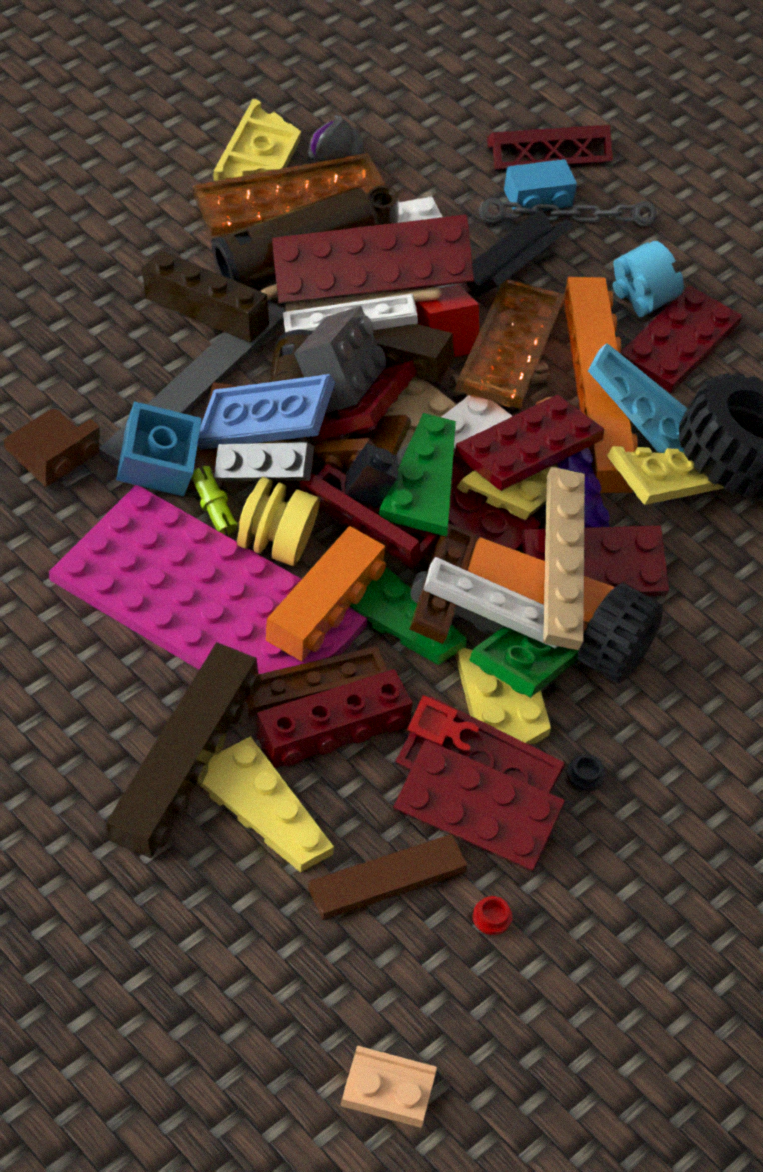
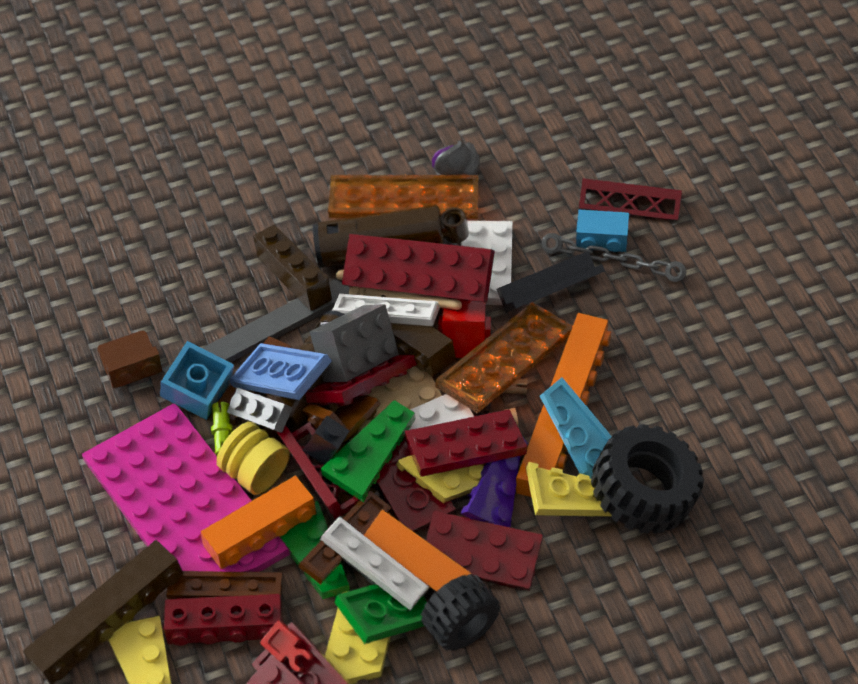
camera: 30 degrees right, 0 degrees up
light yellow wing [213,99,301,181] -> none
tan plate [543,467,585,650] -> none
medium azure brick [613,241,684,317] -> none
dark red plate [620,285,742,393] -> none

